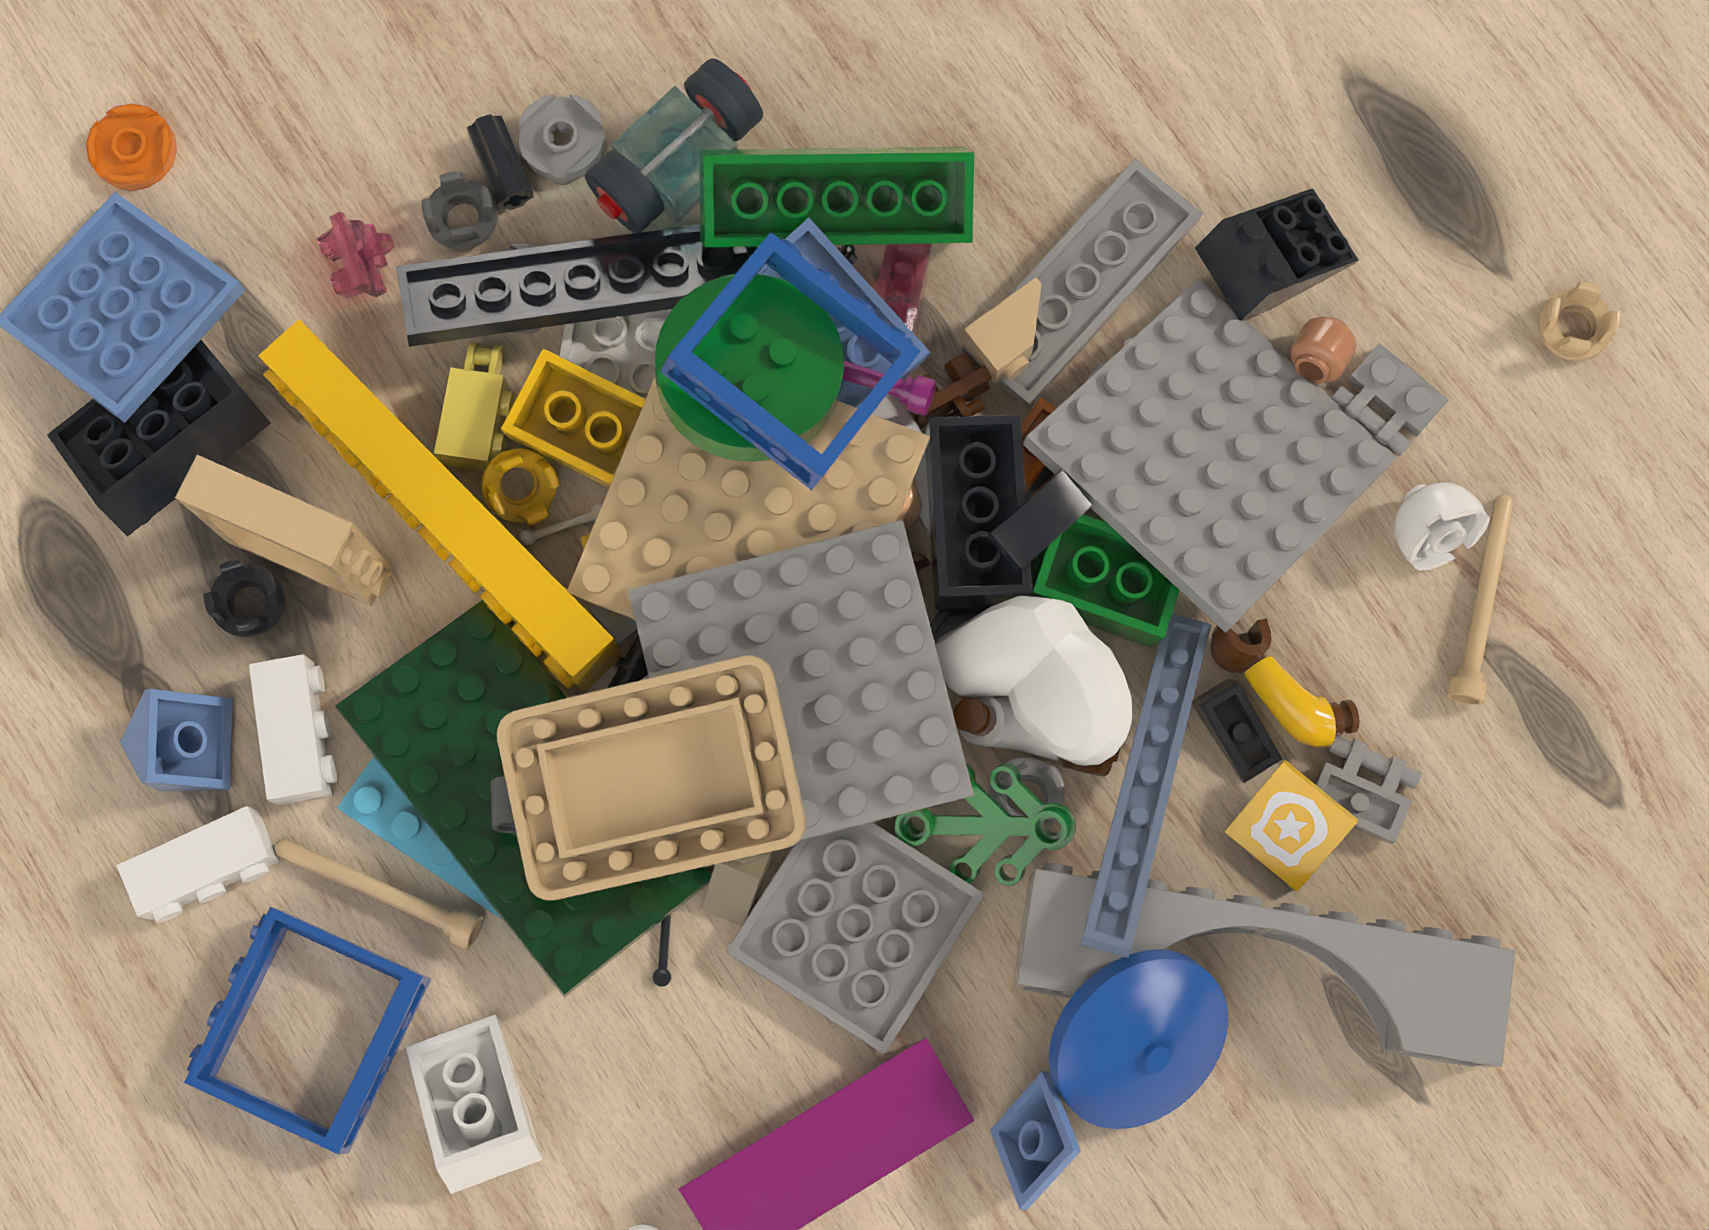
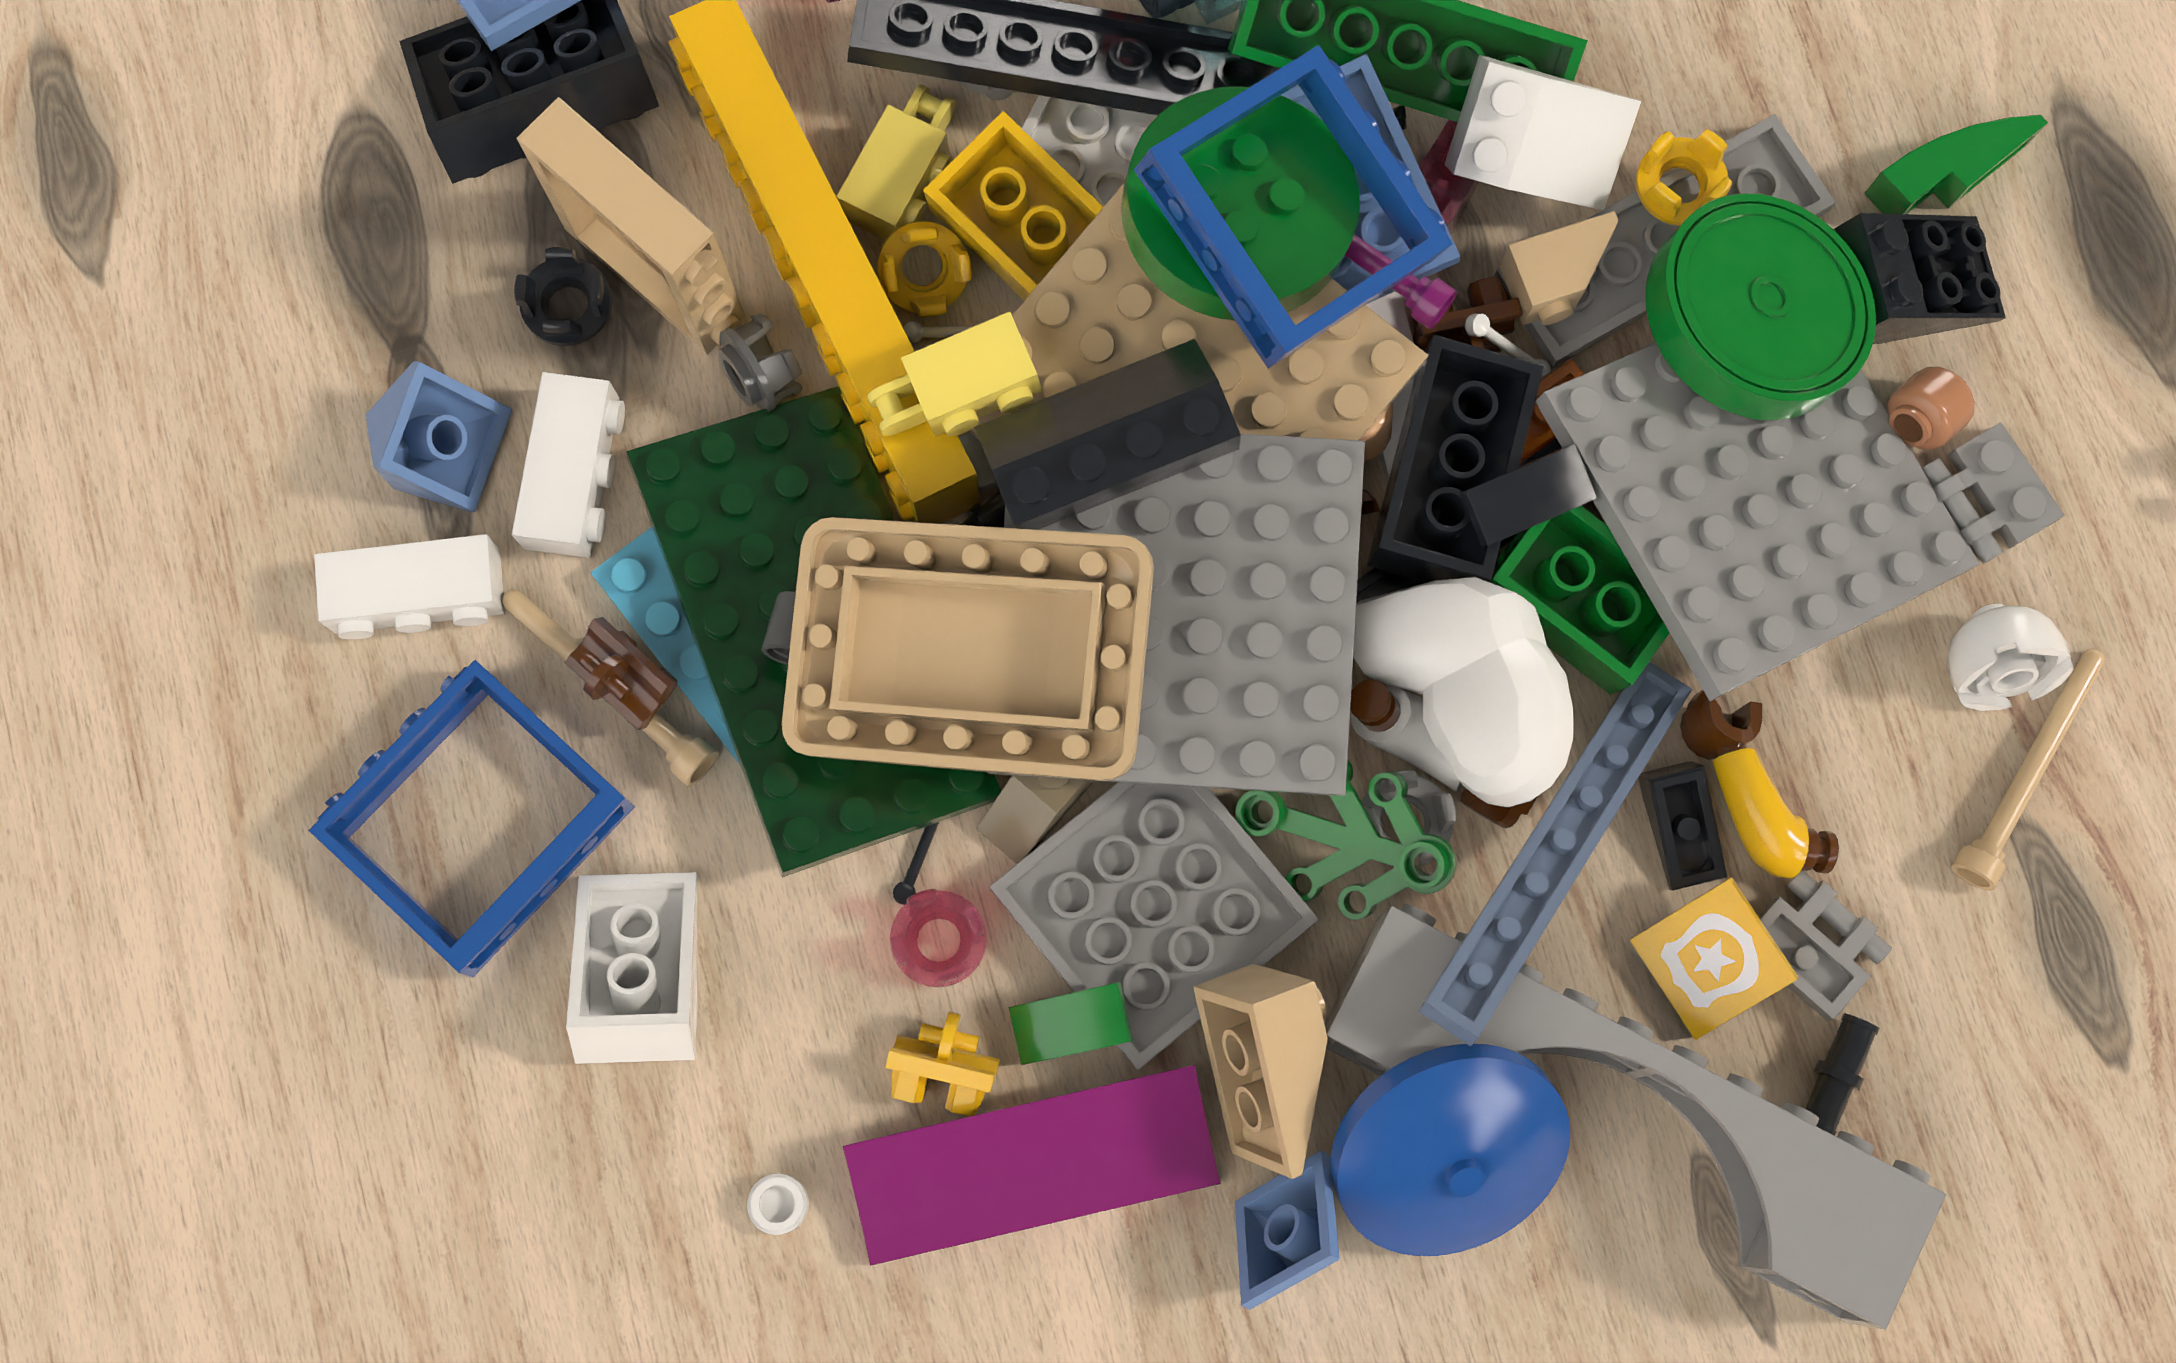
camera: 15 degrees right, 0 degrees up
none -> reddish brown hips [564,617,677,730]
none -> dark grey piece [717,313,803,412]
none -> light yellow brick [867,311,1043,437]
none -> yellow hips [885,1011,1000,1117]
none -> clear pink piece [890,889,987,988]
none -> black slope [974,339,1241,530]
none -> green slope [1008,982,1134,1065]
none -> tan slope [1193,964,1328,1179]
none -> white slope [1444,55,1641,210]
none -> white hinge [1465,314,1551,381]
none -> yellow piece [1635,129,1732,226]
none -> green brick [1645,193,1876,420]
none -> black pin [1805,1013,1880,1136]
none -> green slope [1864,114,2048,214]

